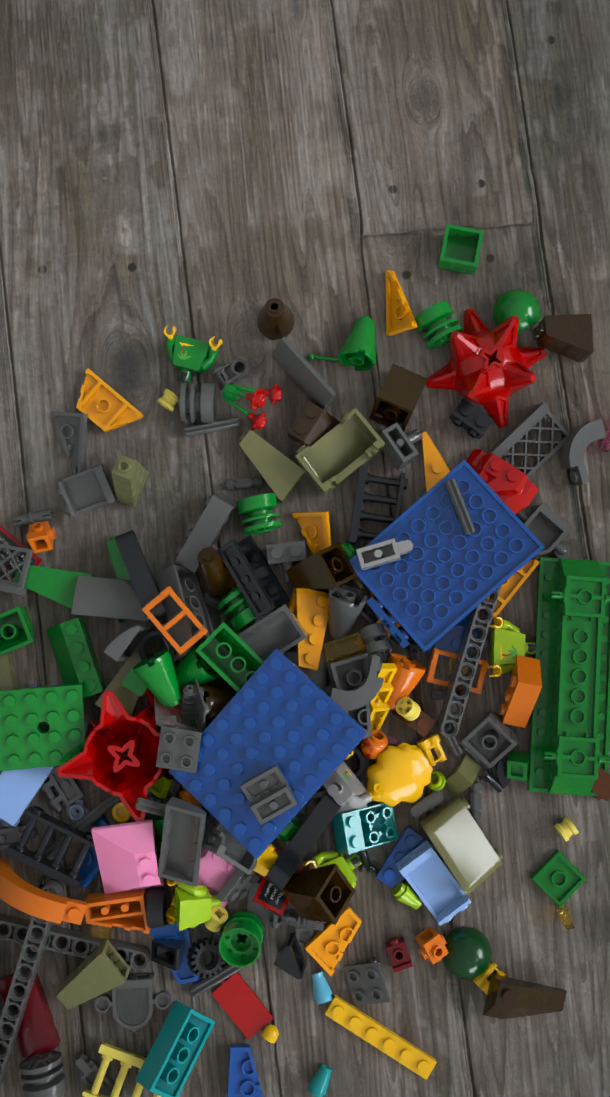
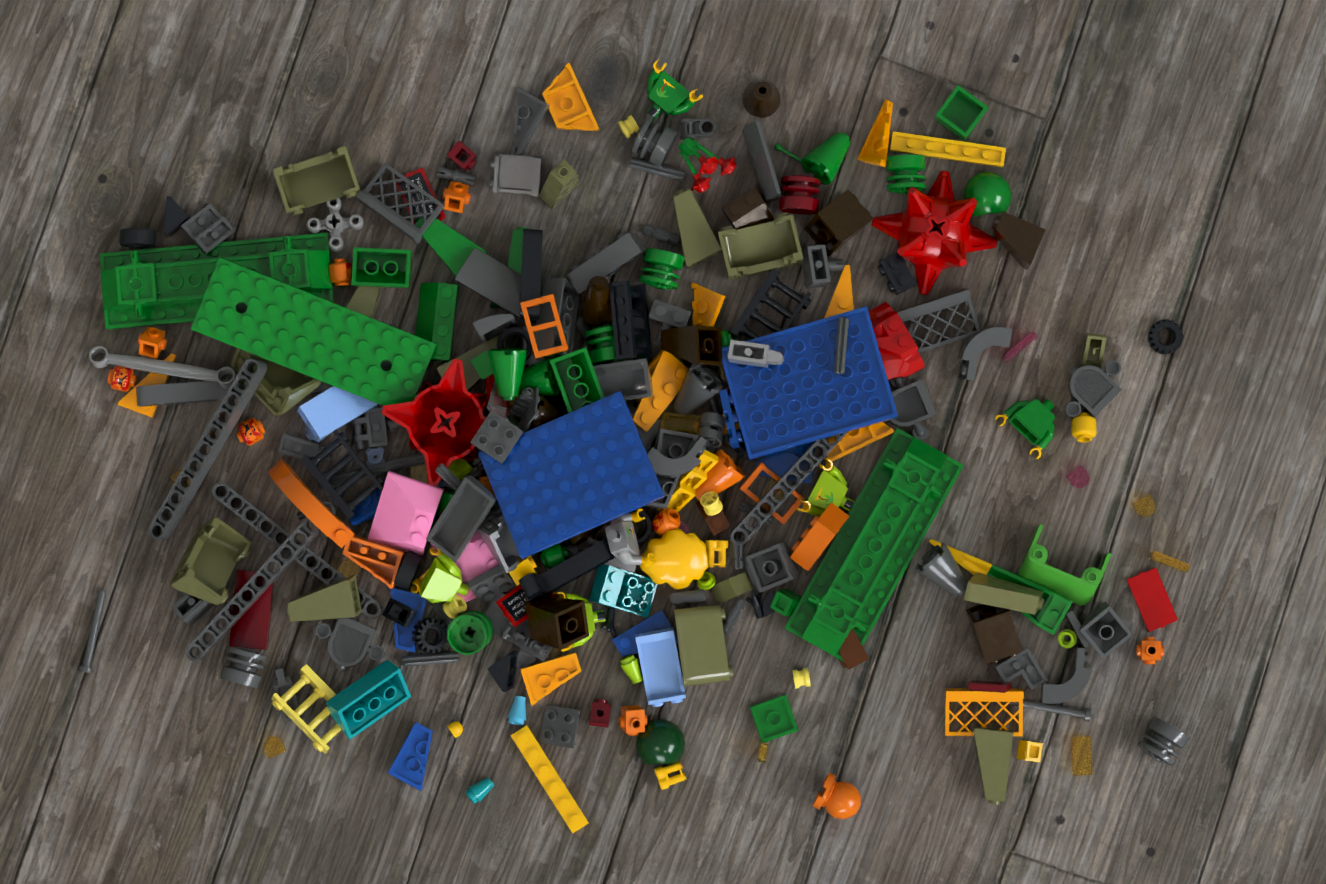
camera: 30 degrees right, 0 degrees up
yellow tile [112,801,132,822] -> none
red piece [211,972,274,1040] -> none
dark grey slope [240,763,298,825] -> none
dark brown wedge [483,974,567,1019] -> none
none -> dark red brick [447,141,477,172]
none -> dark red wheel [779,175,821,215]
none -> yellow plate [890,131,1006,168]

